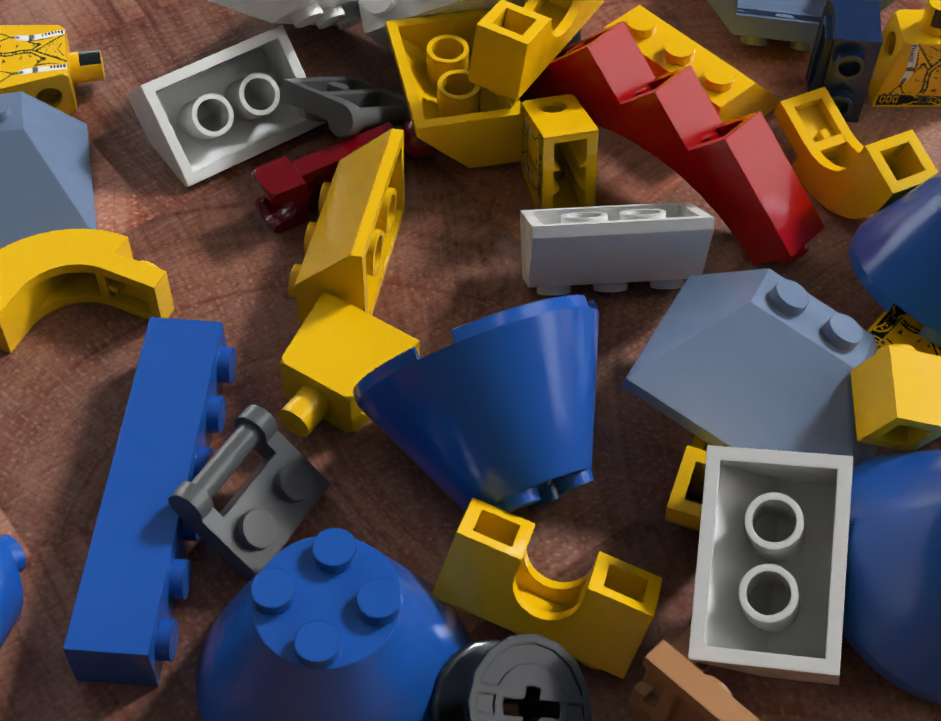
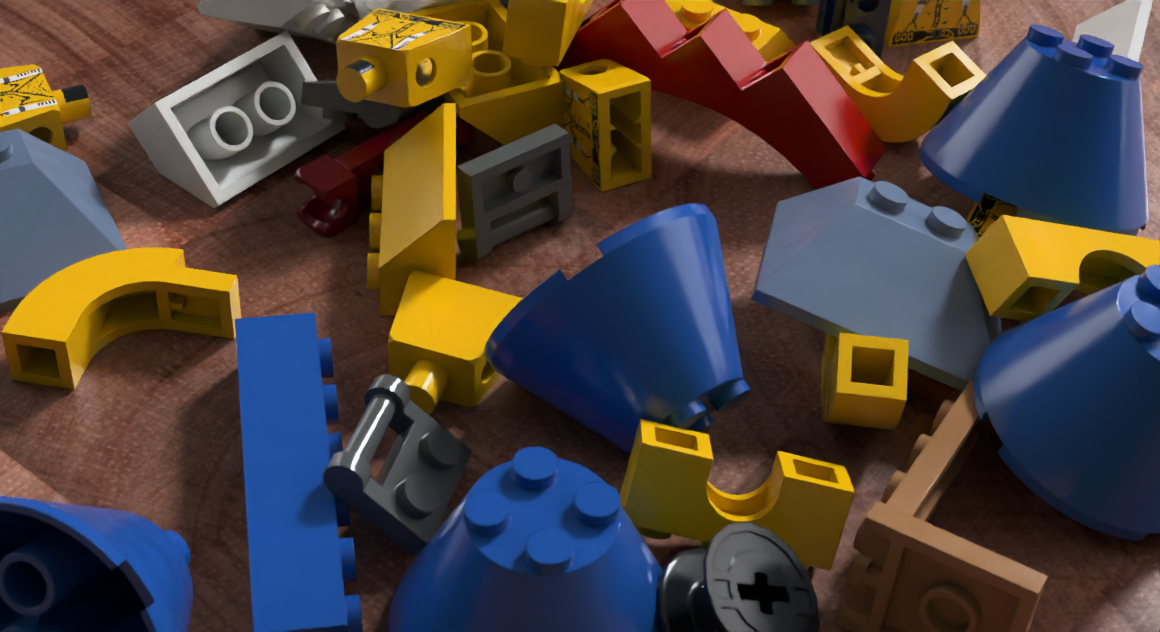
camera: 15 degrees left, 10 degrees down
white slope [520,201,714,296] -> none
white slope [688,445,853,685] -> none
none -> yellow torso [336,8,473,108]
none -> dark grey plate [456,124,573,263]

